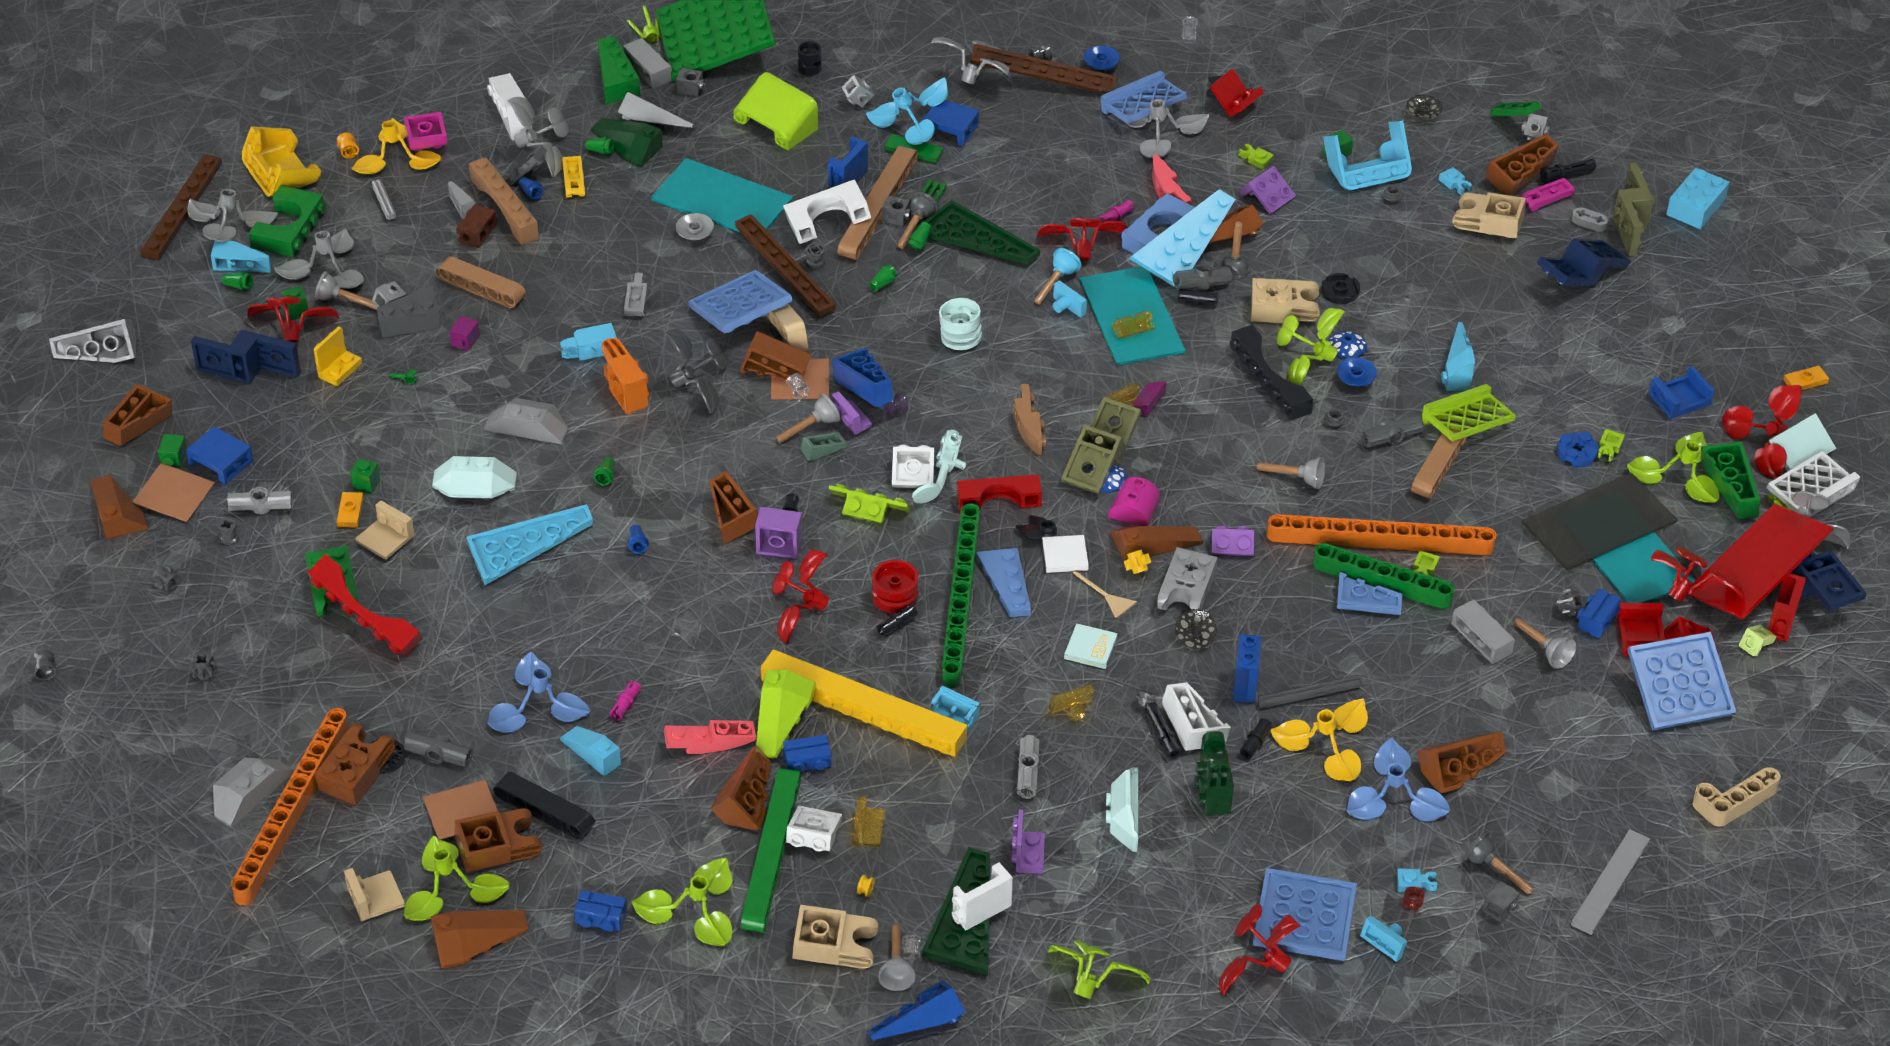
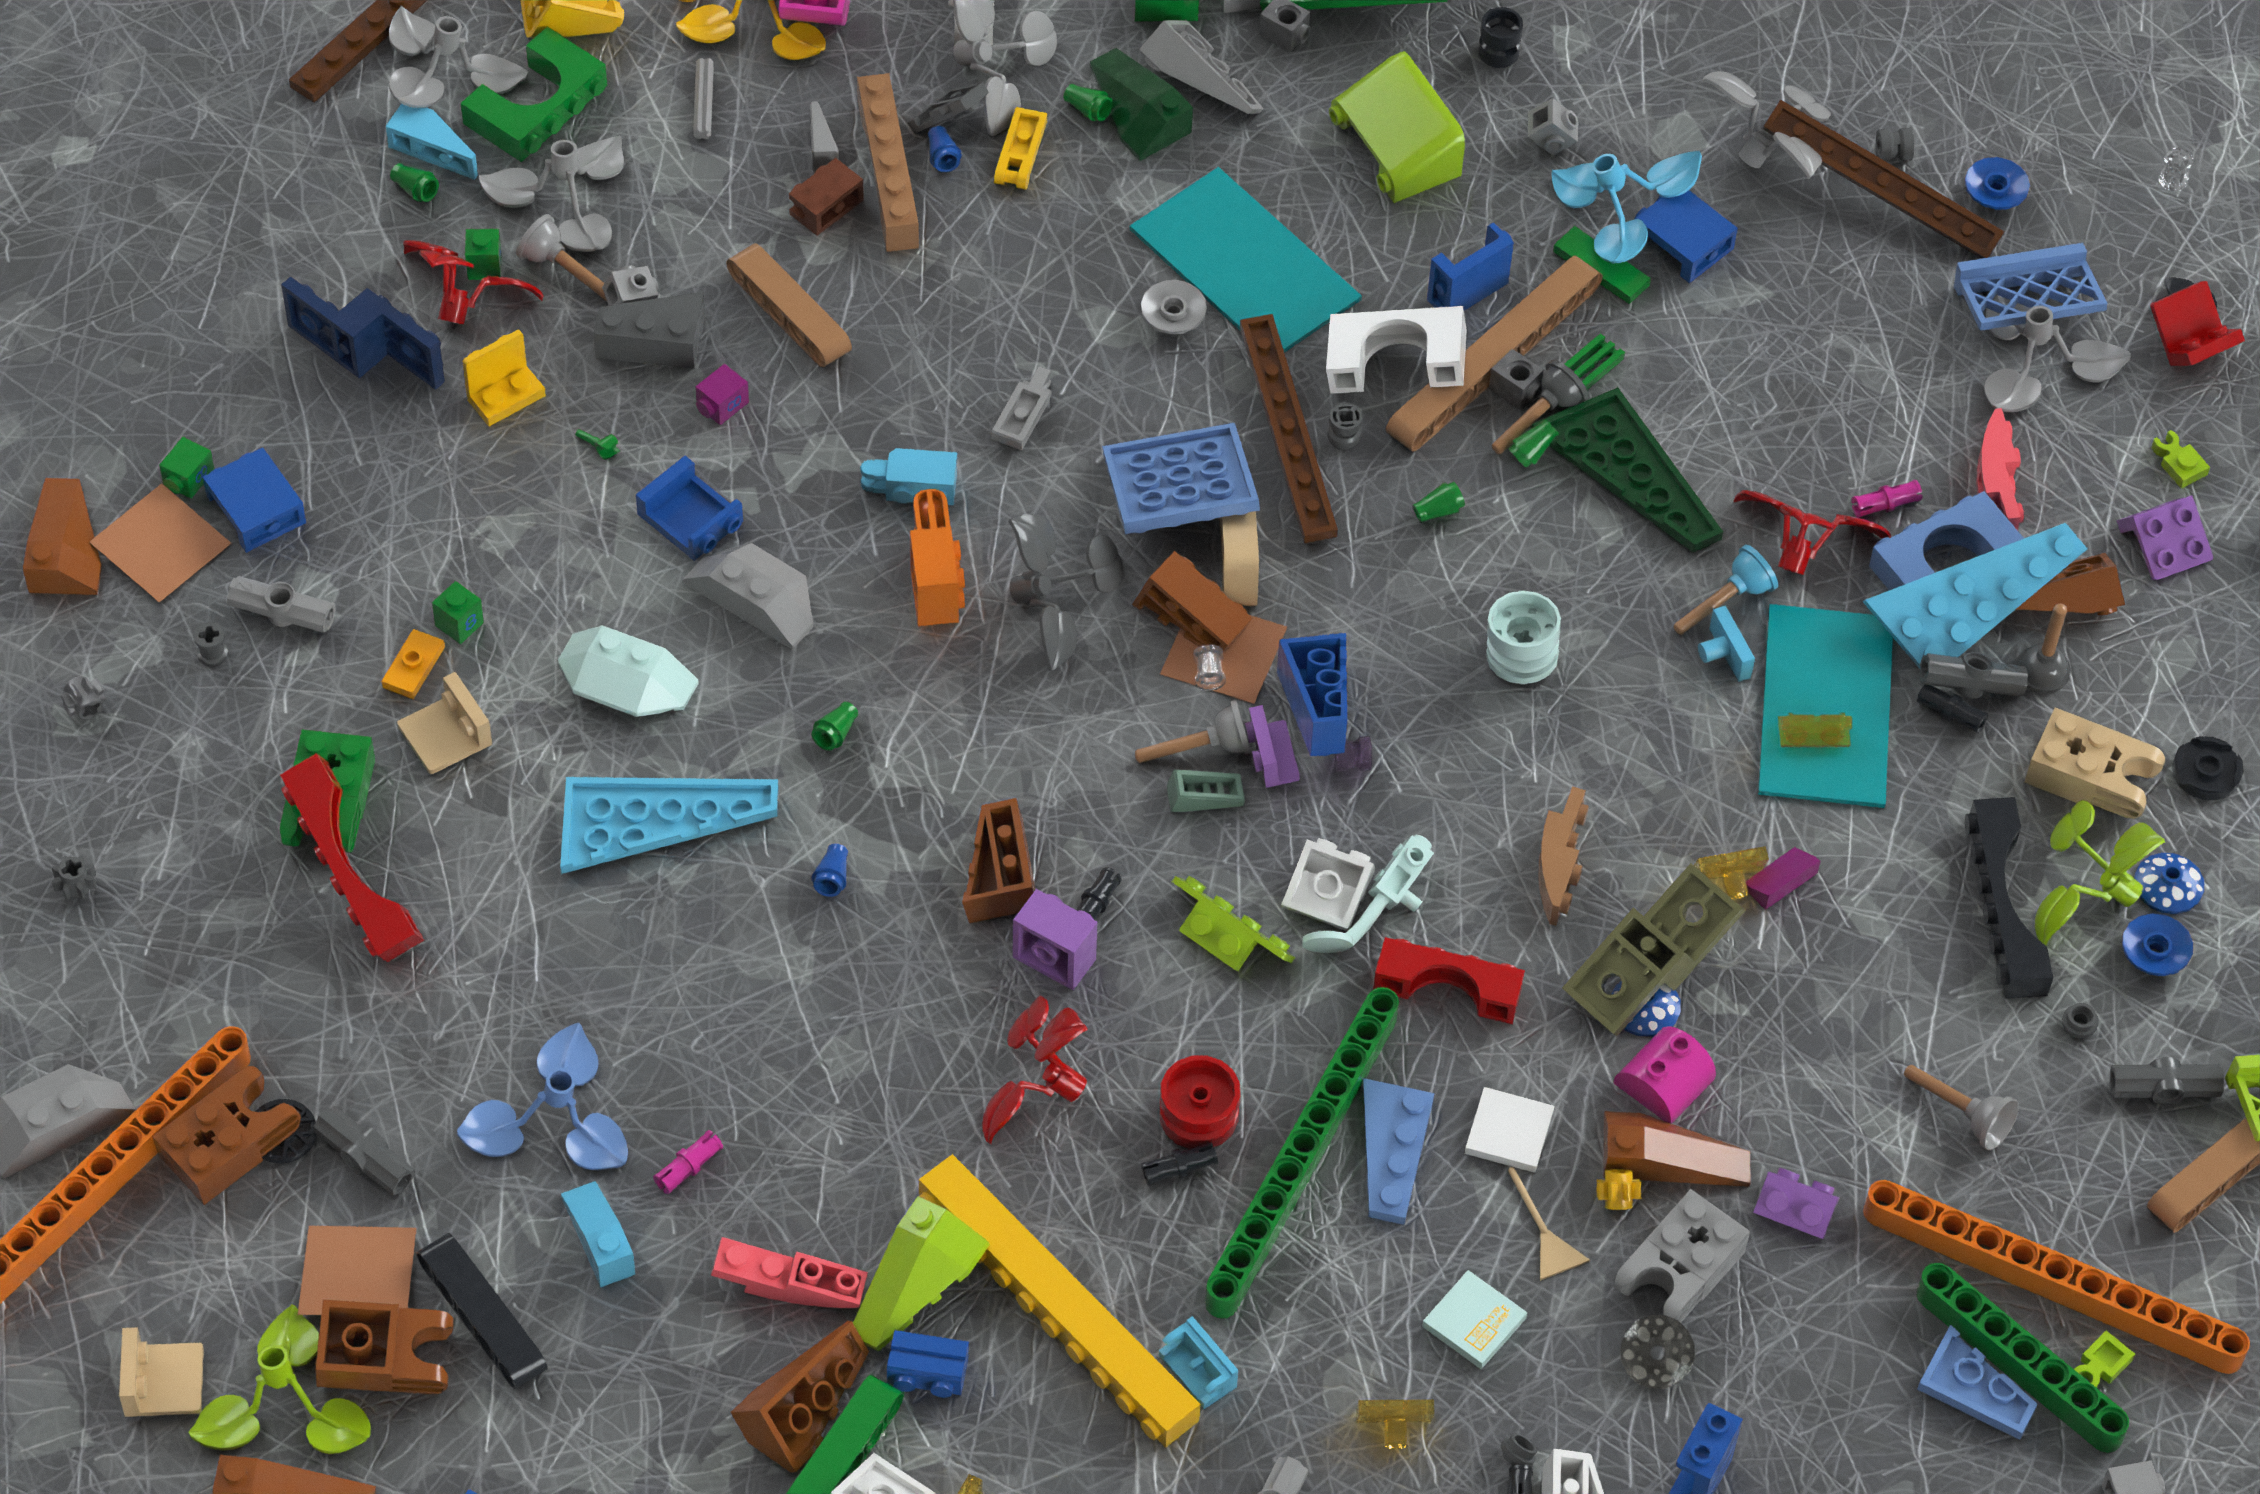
camera: 20 degrees right, 10 degrees up
light grey wedge [49,319,137,363] -> none
dark orange wedge [103,383,172,446] -> none
black plate [1016,515,1057,539] -> none
none -> blue panel [636,456,743,561]

